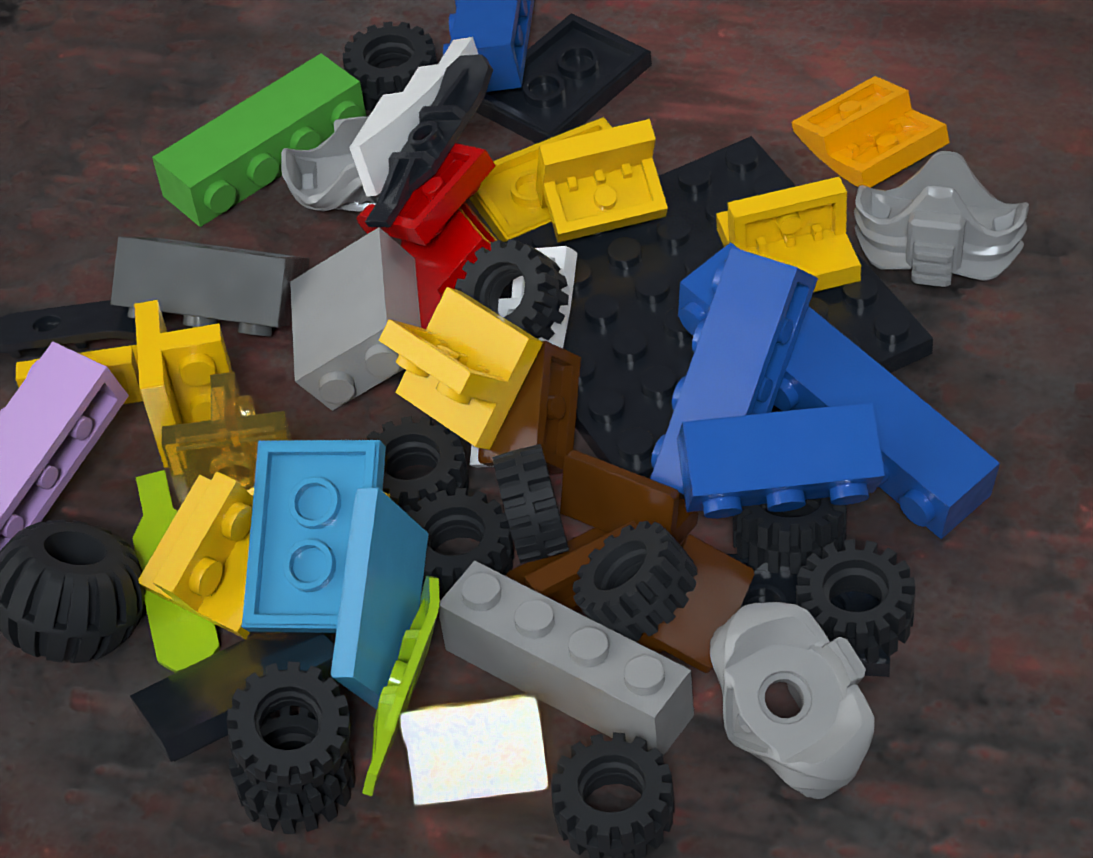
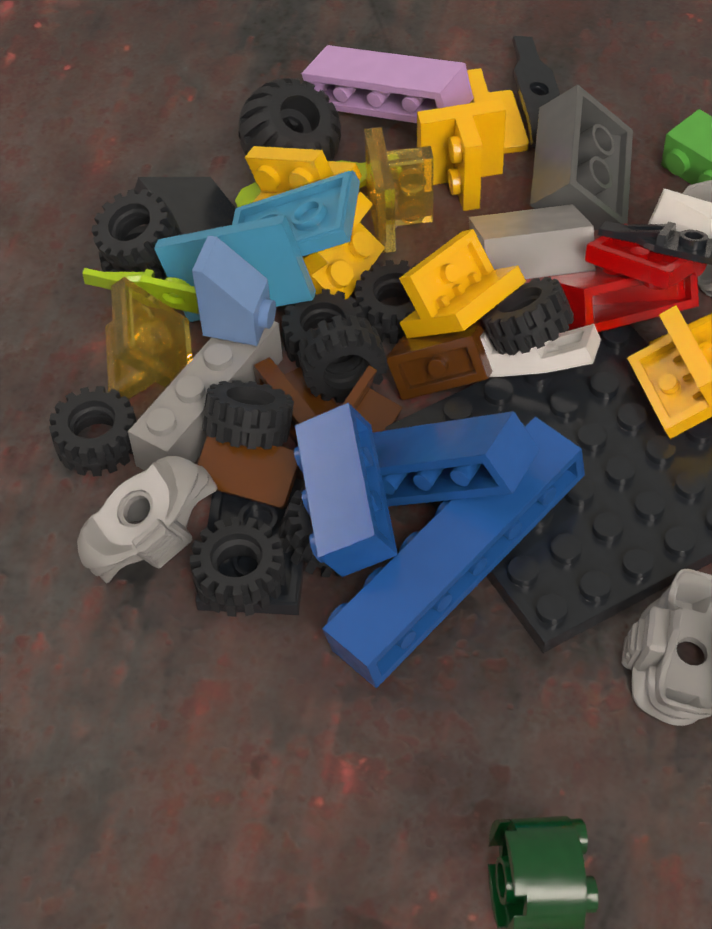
camera: 85 degrees right, 5 degrees up
yellow bracket [716,176,861,292] -> none
none -> medium blue slope [192,235,276,346]

